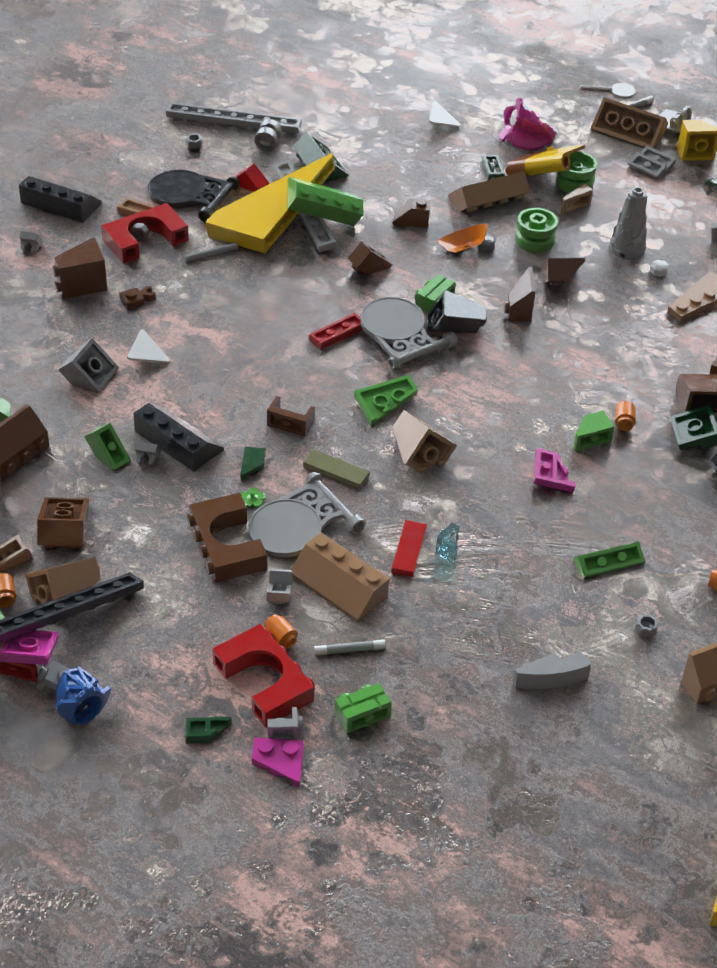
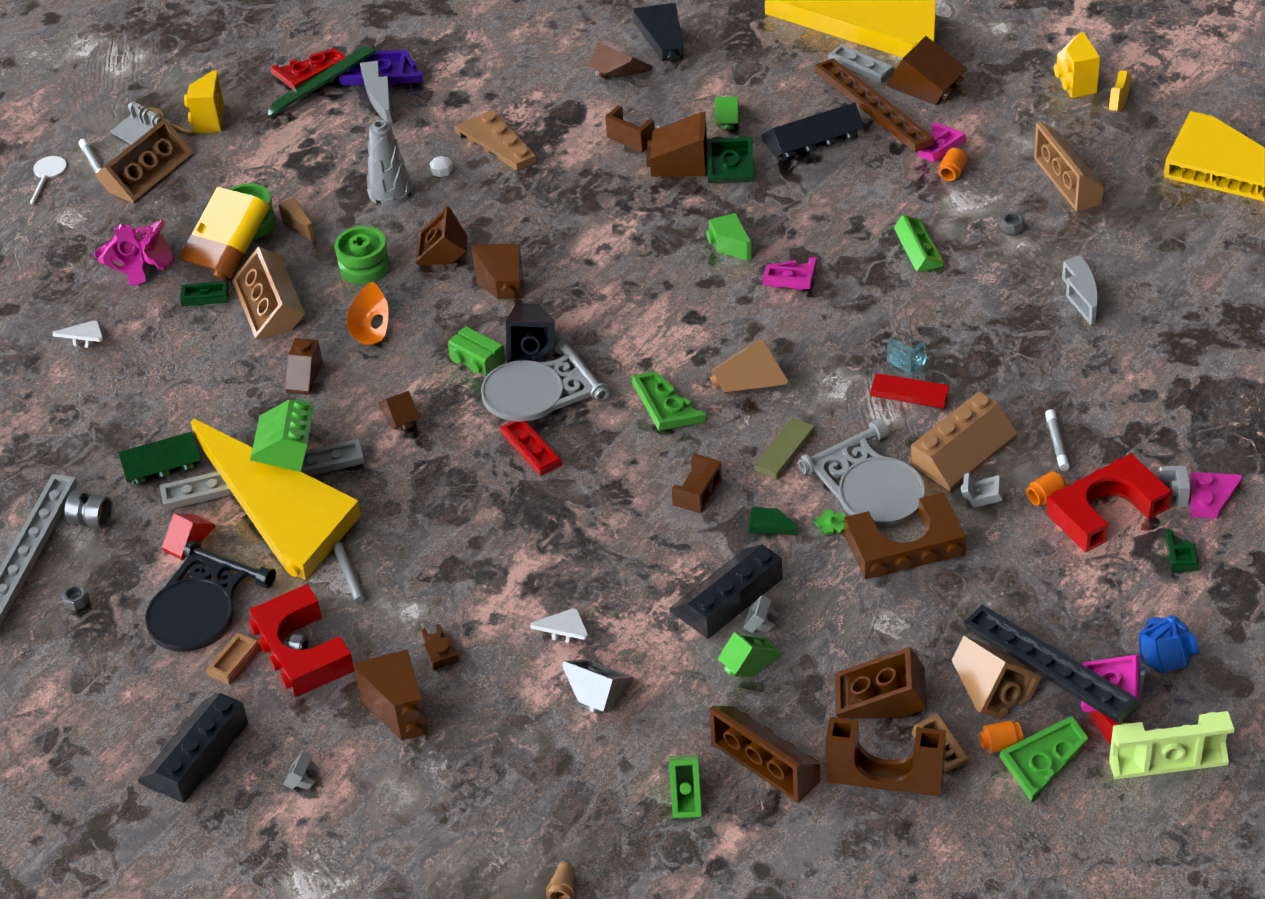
camera: 80 degrees left, 0 degrees up
bright green brick [334,683,392,733] -> none
orange brick [615,401,636,431] -> none
light grey slope [628,145,676,179] -> none

